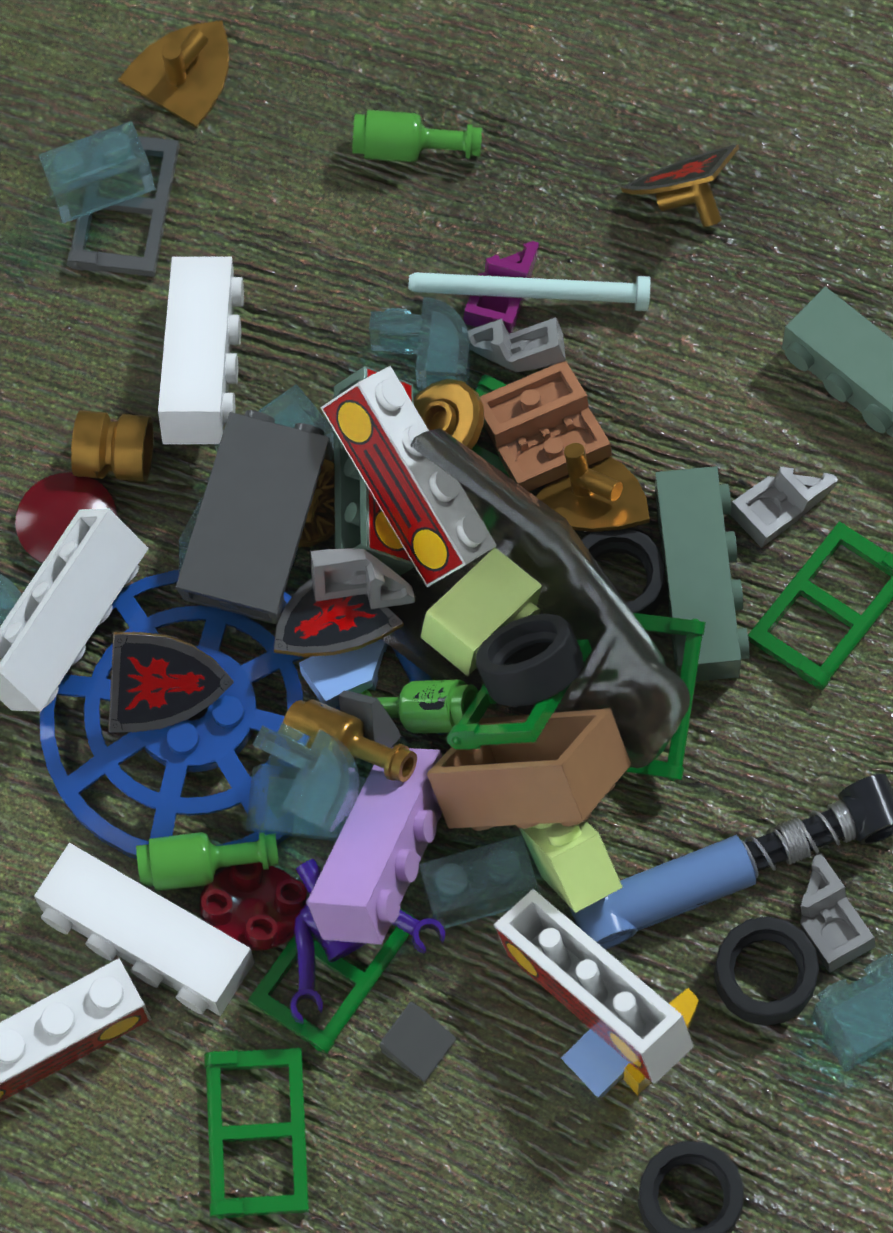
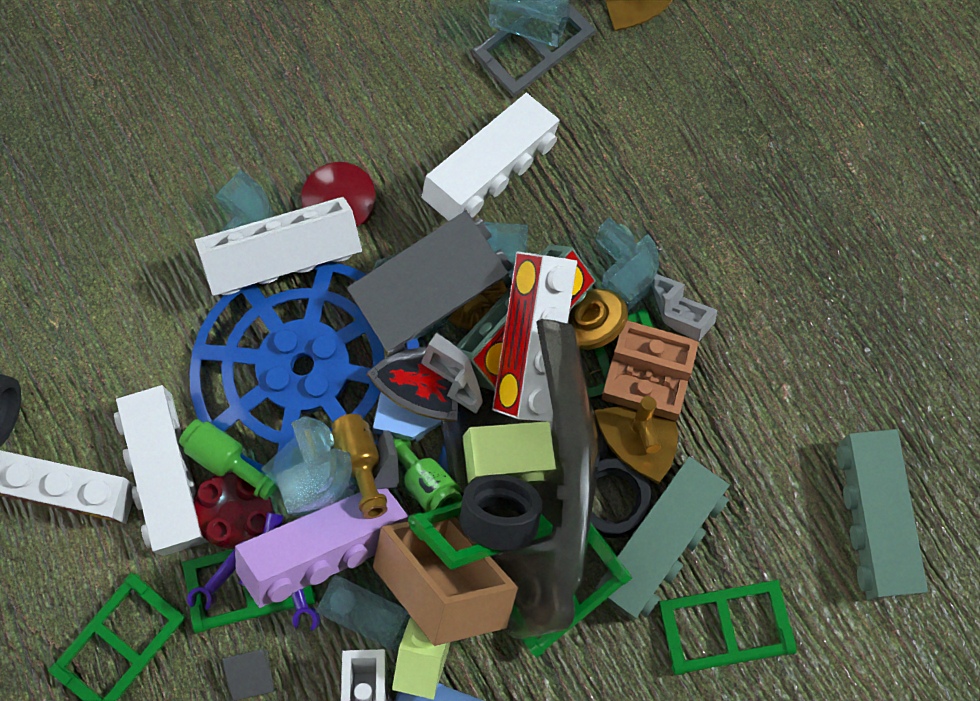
camera: 40 degrees right, 5 degrees up
pearl gold wheel [71,410,154,482] -> none
shield [108,632,234,732] -> none
bright green piece [352,110,482,162] -> none
light aqua bar [408,272,650,311] -> none
magenta slope [463,241,539,334] -> none
shield [621,144,739,227] -> none
light grey slope [730,466,838,548] -> none

